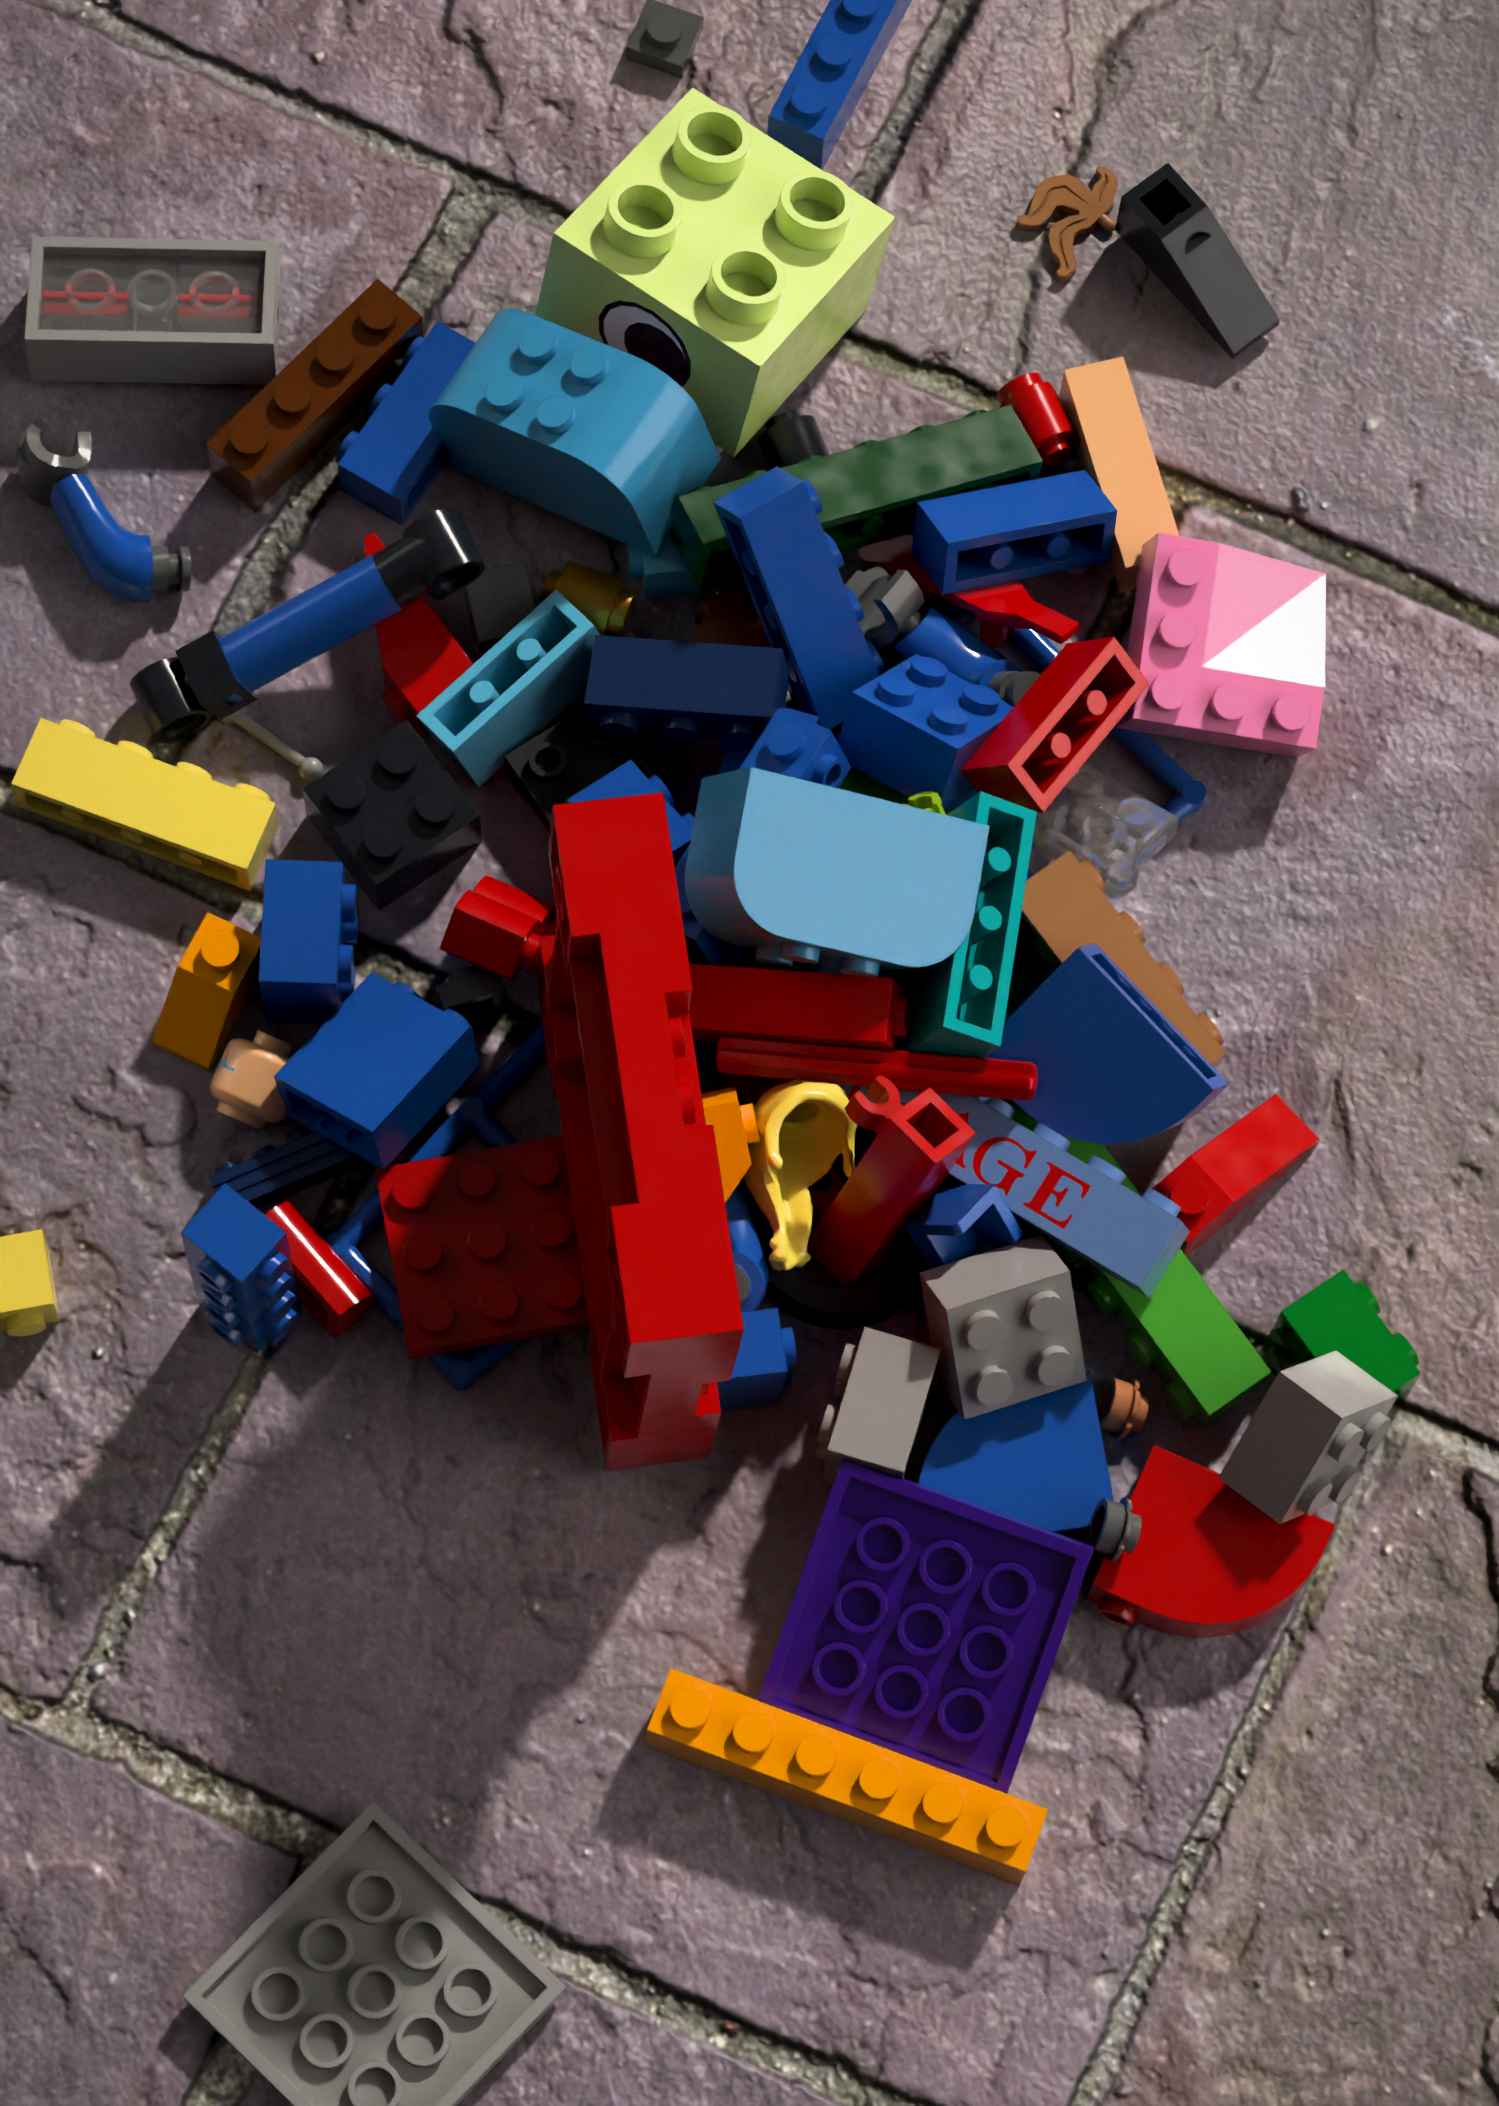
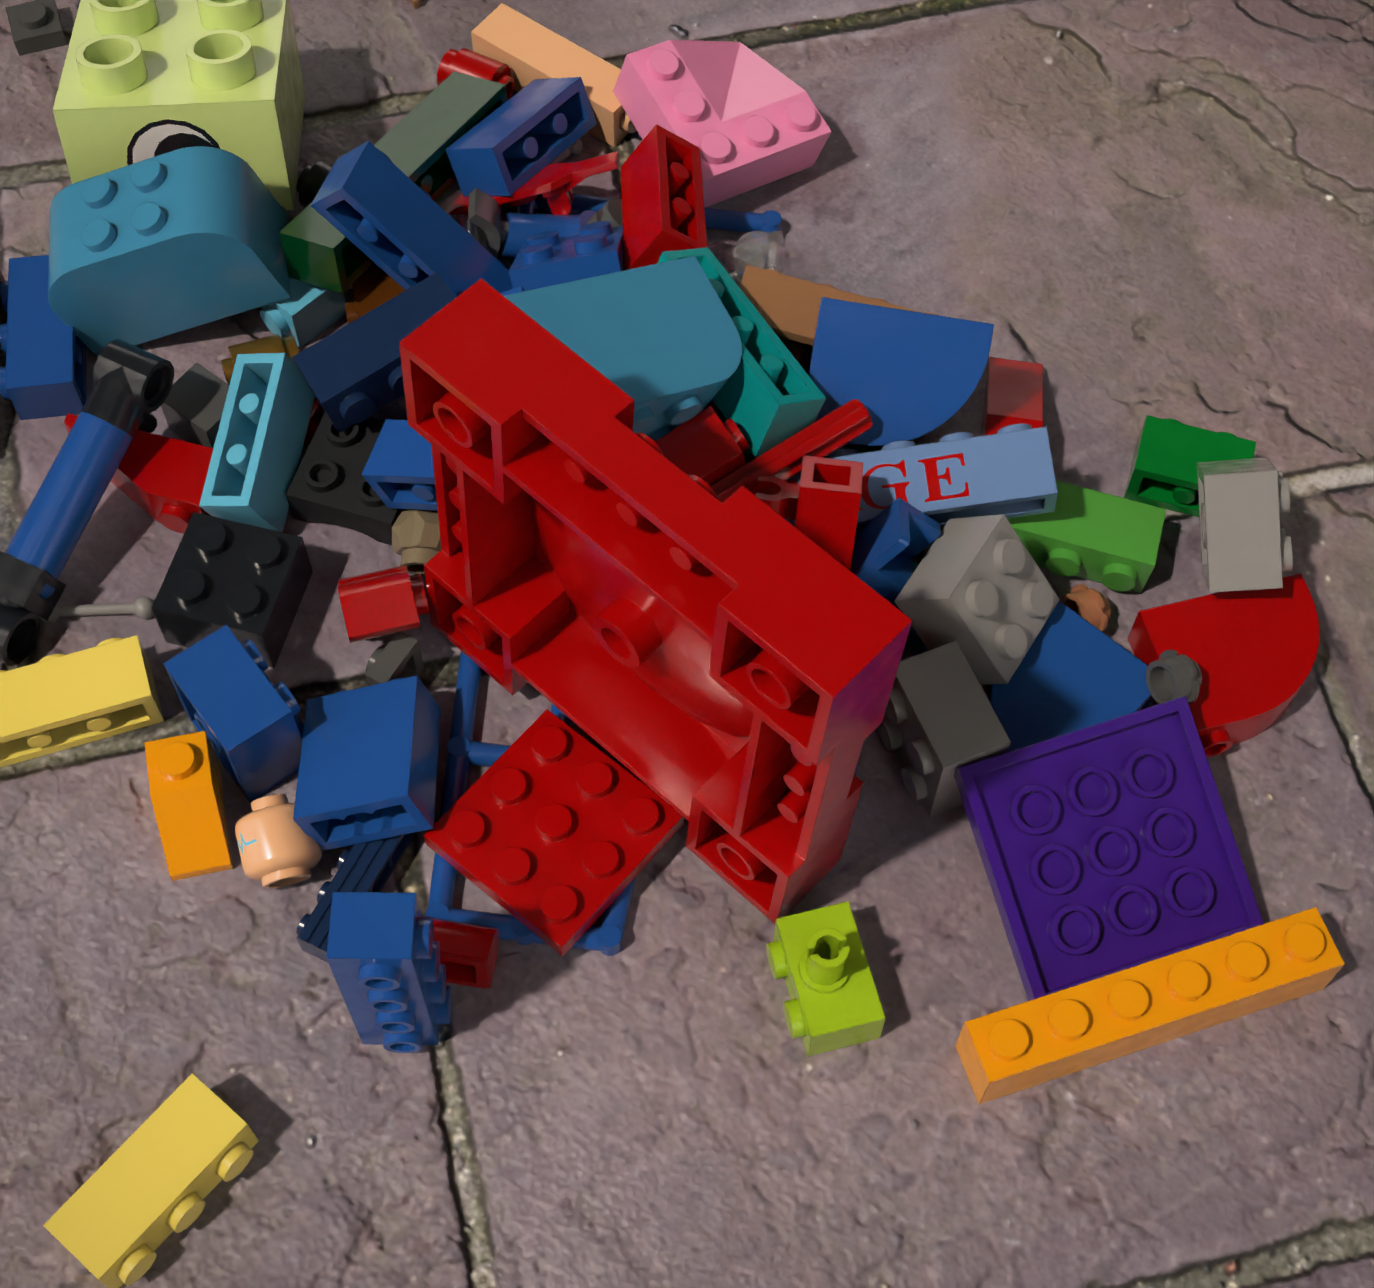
camera: 35 degrees left, 10 degrees down
none -> lime brick [766,901,886,1057]

